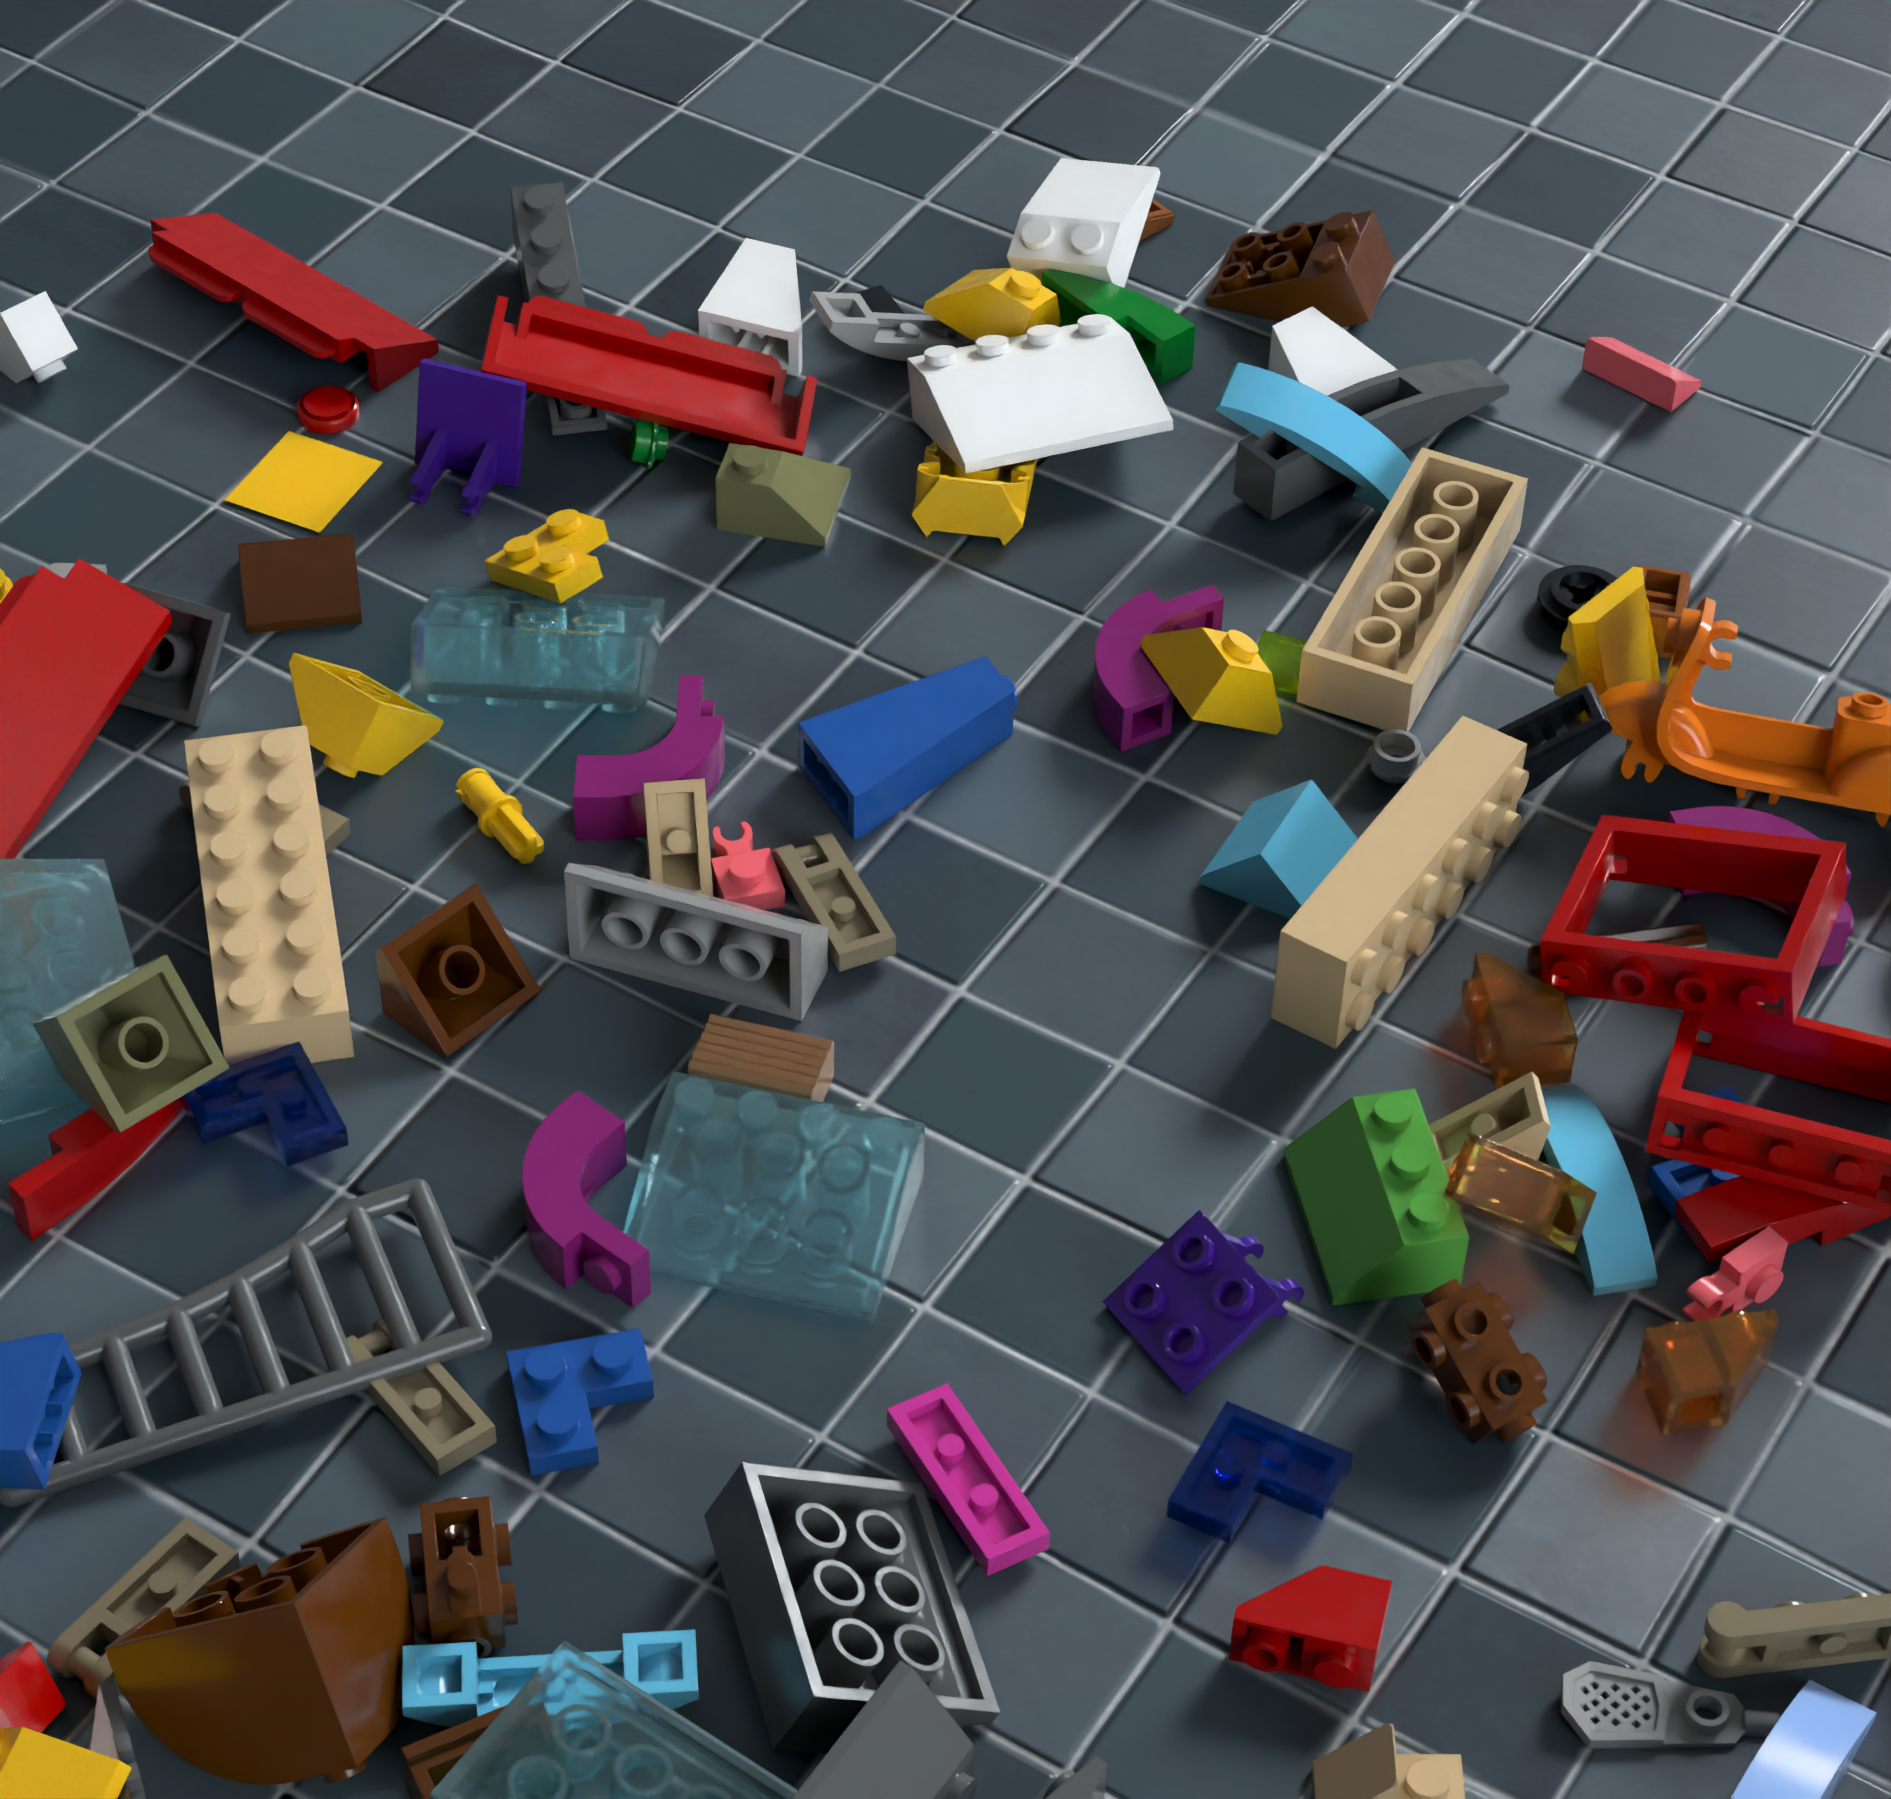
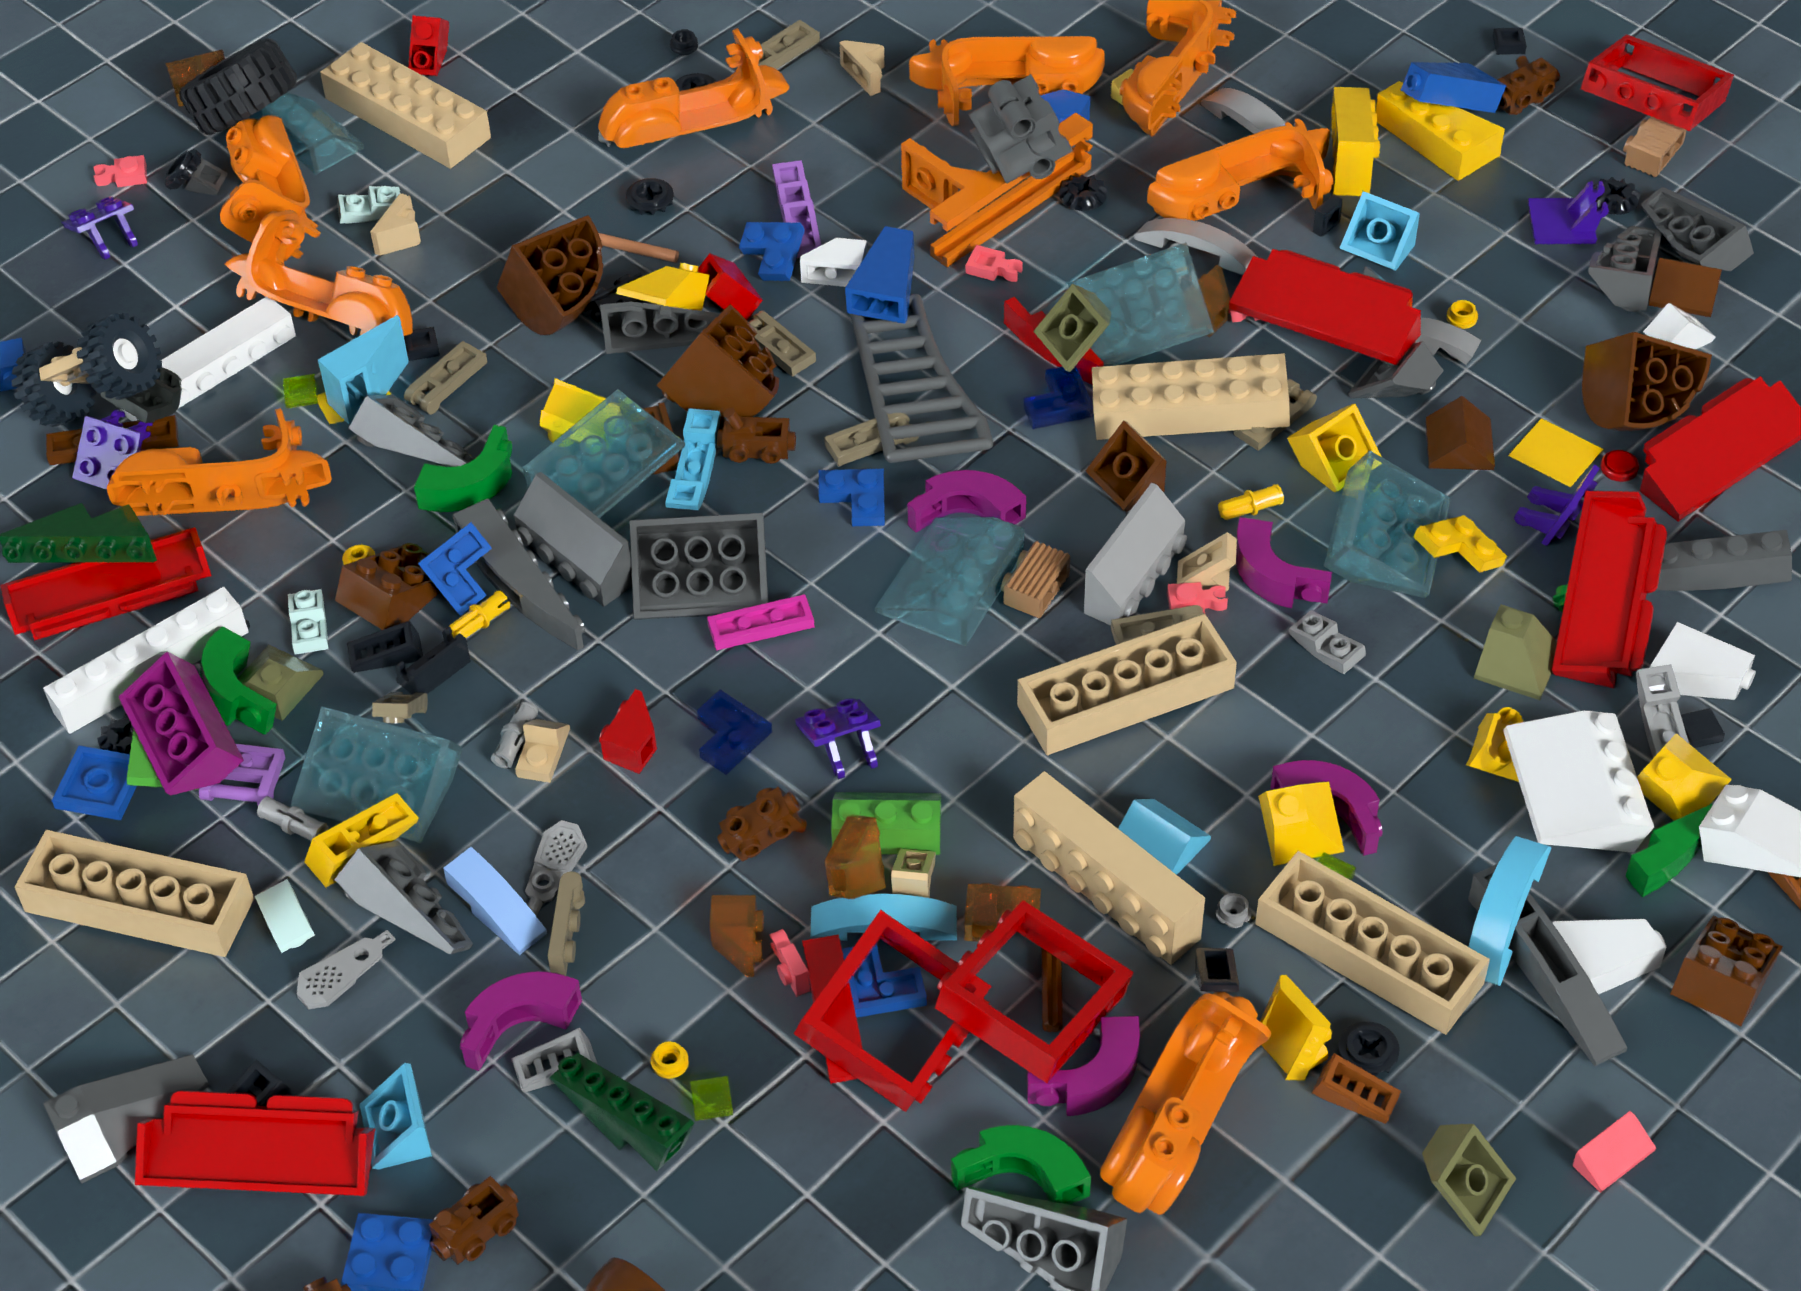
camera: 105 degrees right, 5 degrees up
blue slope [798,656,1018,839] -> none
none -> tan brick [1017,614,1237,755]
none -> light grey slope [1289,610,1366,674]
none -> olive slope [1422,1124,1516,1237]
none -> reddish brown brick [1582,332,1712,431]

